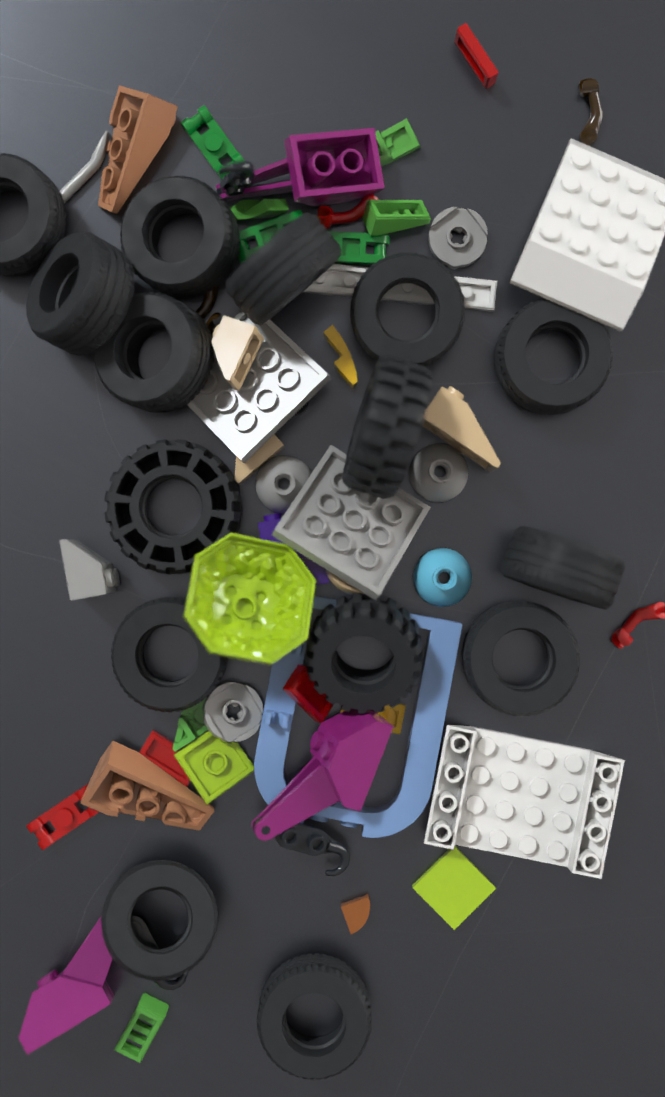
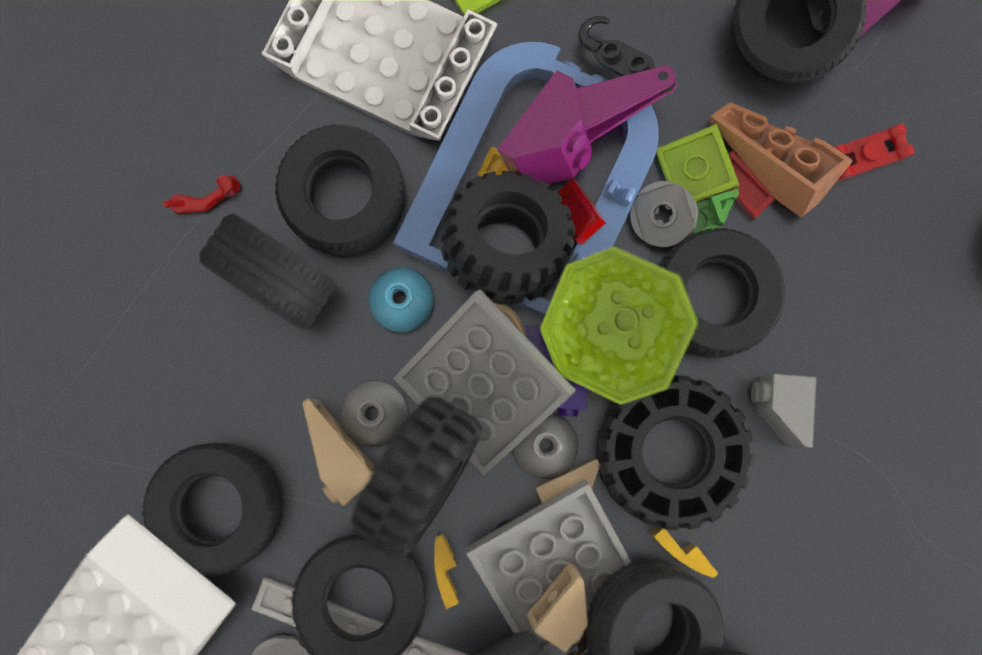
camera: 165 degrees left, 5 degrees down
none -> yellow slope [649,527,718,578]

